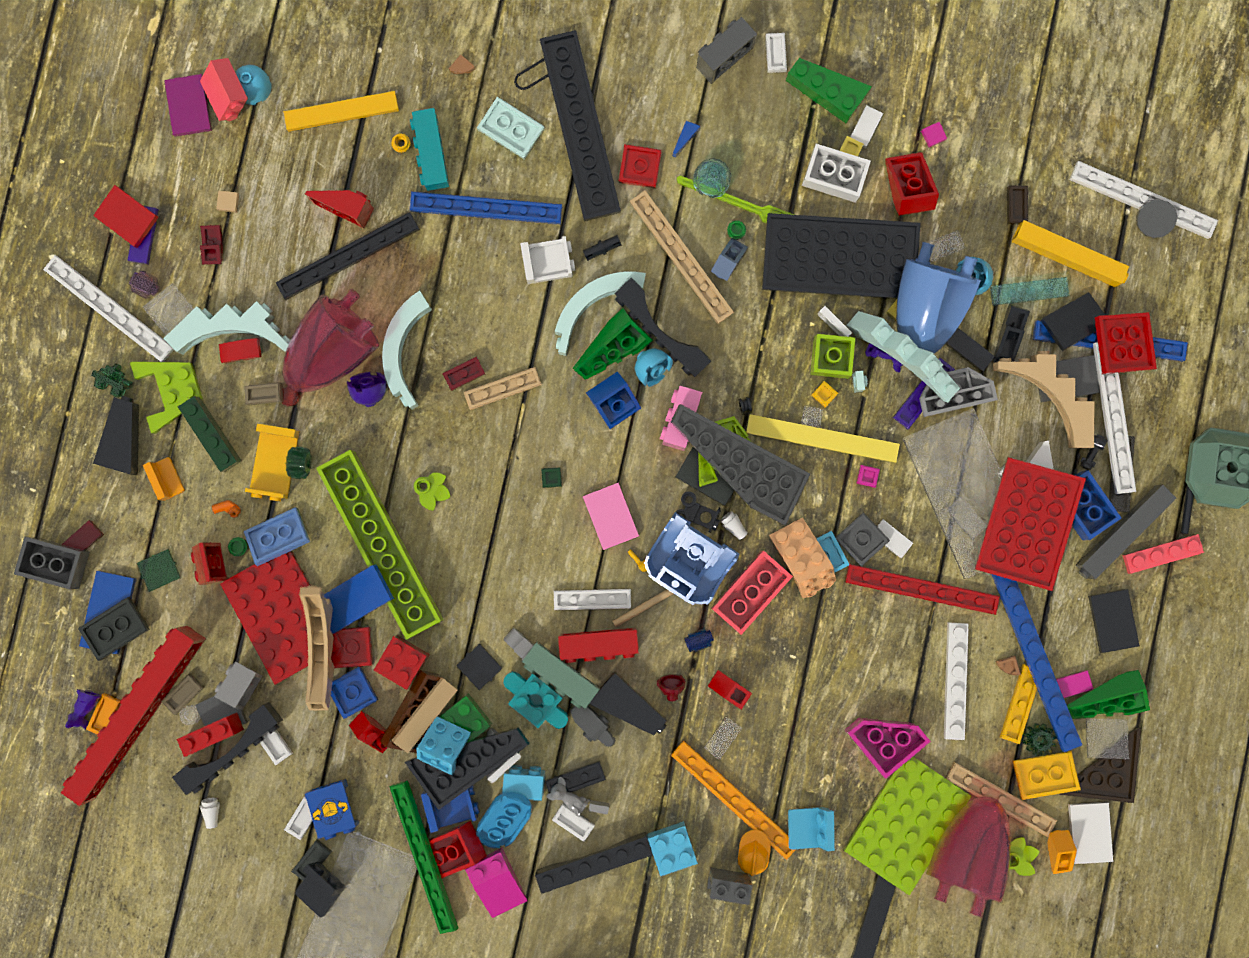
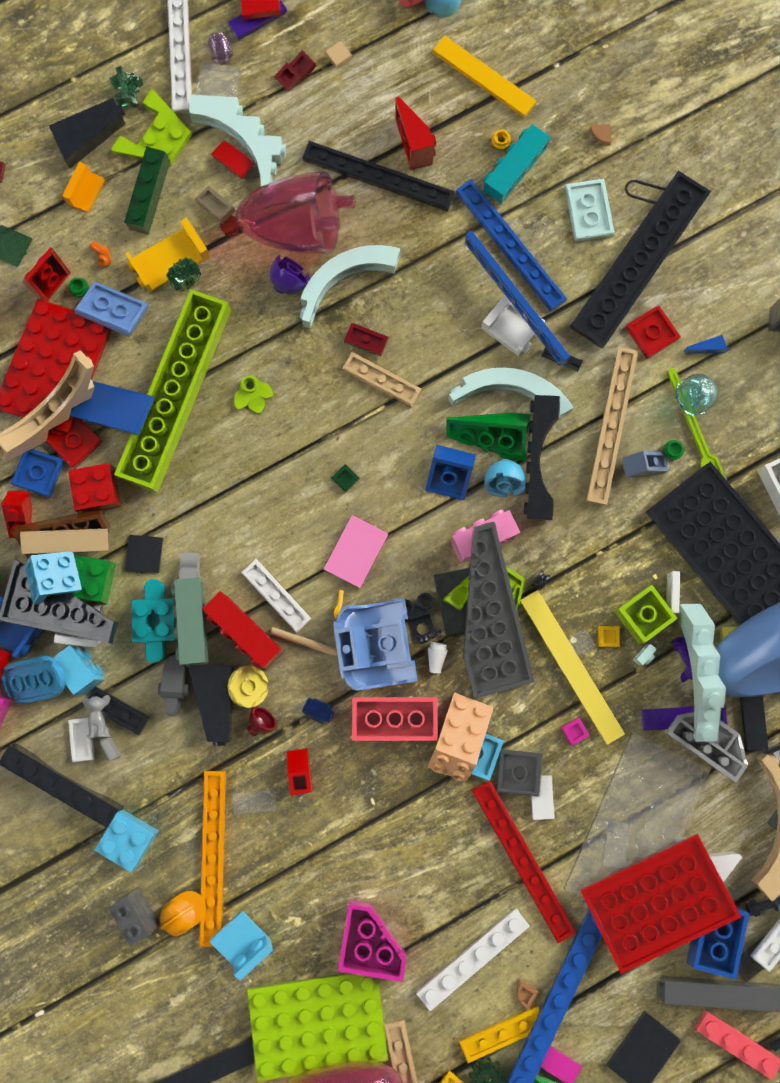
camera: 50 degrees right, 5 degrees down
none -> light yellow tile [227,665,268,708]
none -> blue tile [464,230,570,366]

